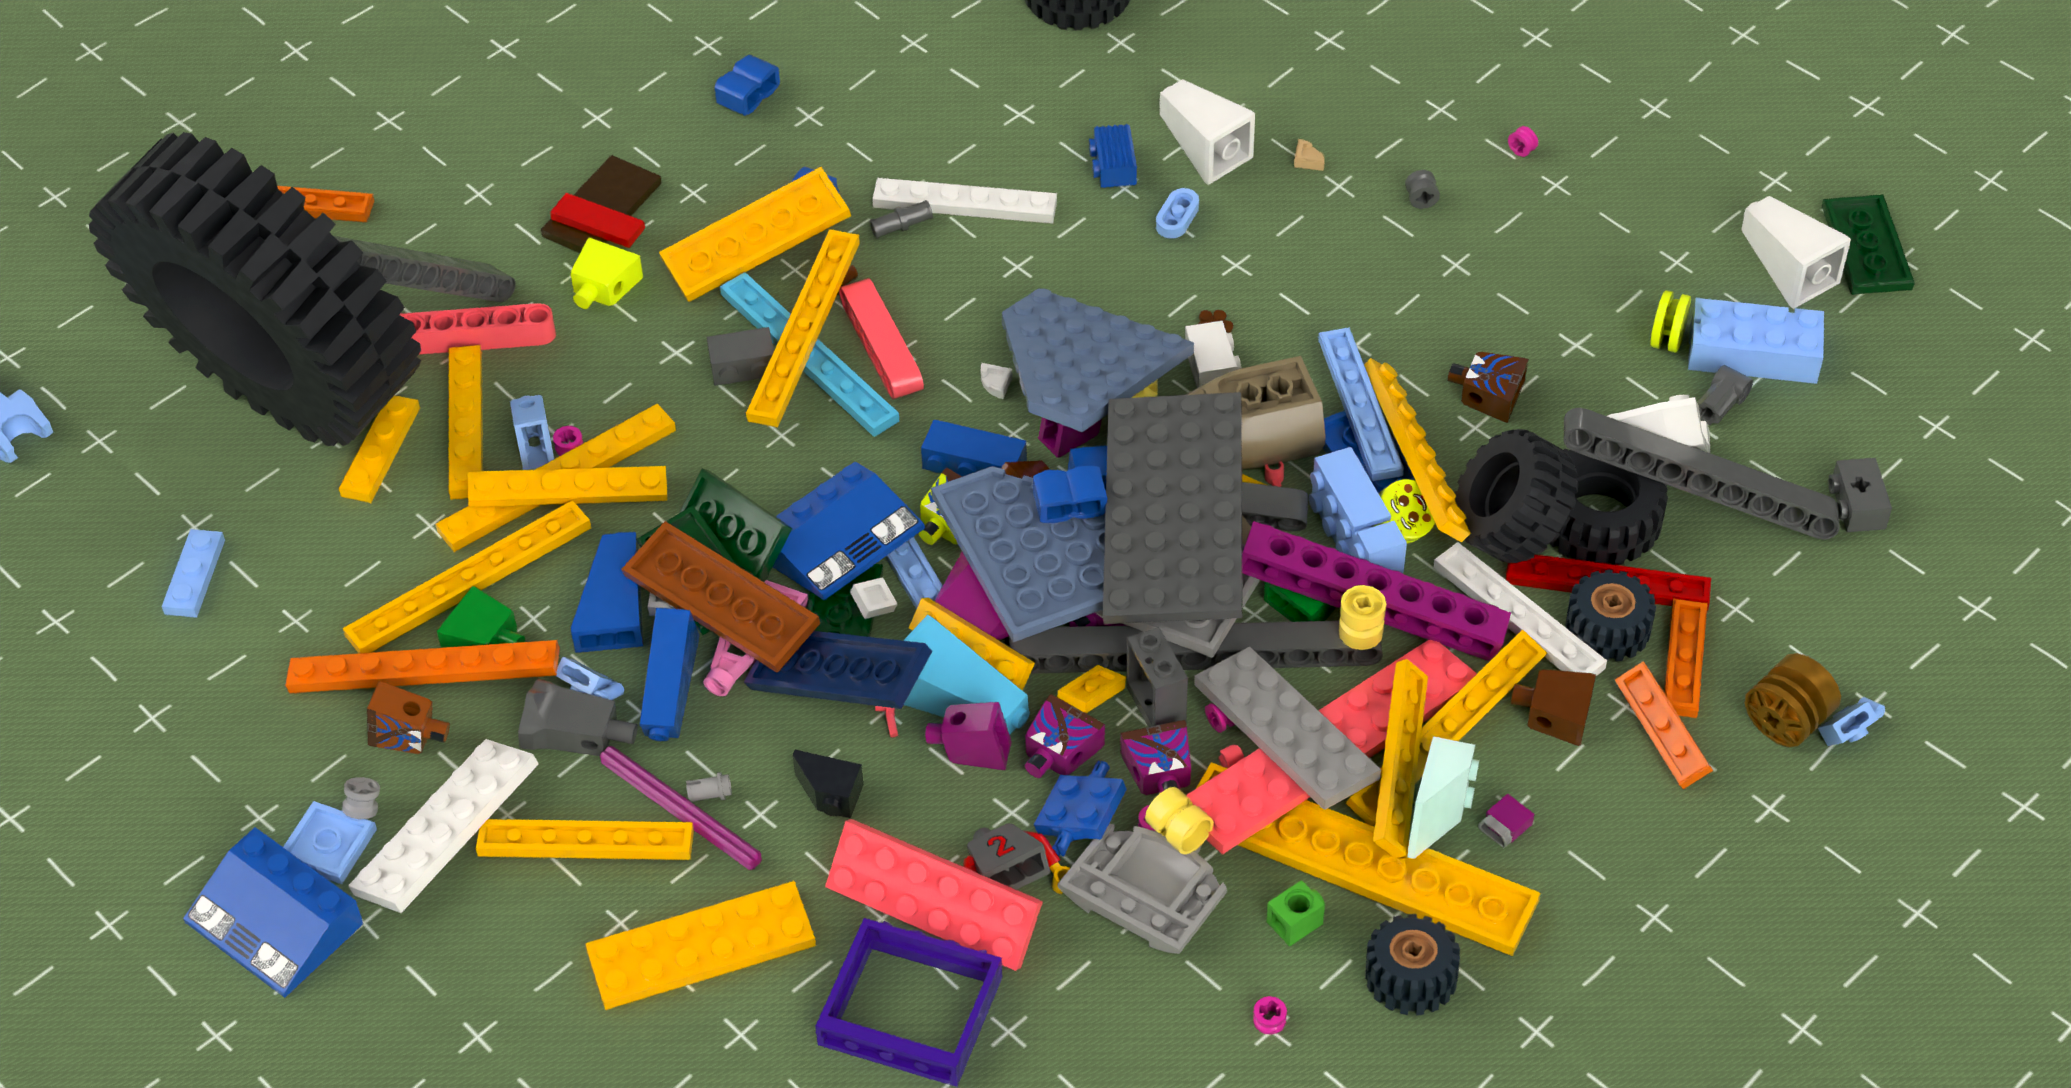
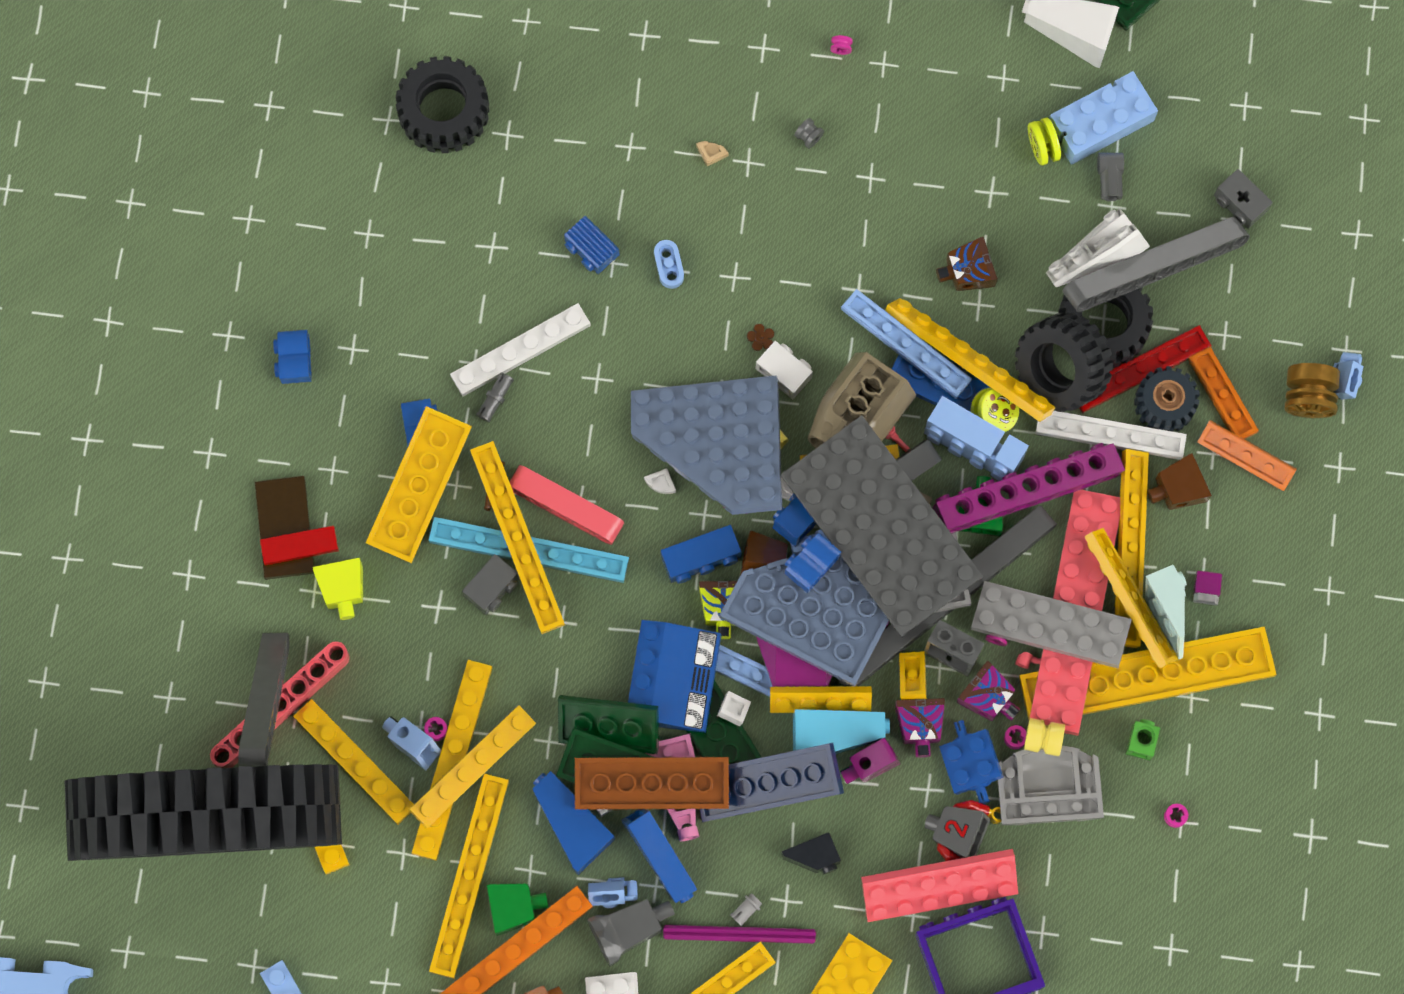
camera: 40 degrees left, 25 degrees up
orange tile [277,186,375,222] -> none
white slope [1160,79,1255,185] -> none
light yellow wheel [1338,585,1386,650] -> none
black wheel [1365,914,1460,1015] -> none

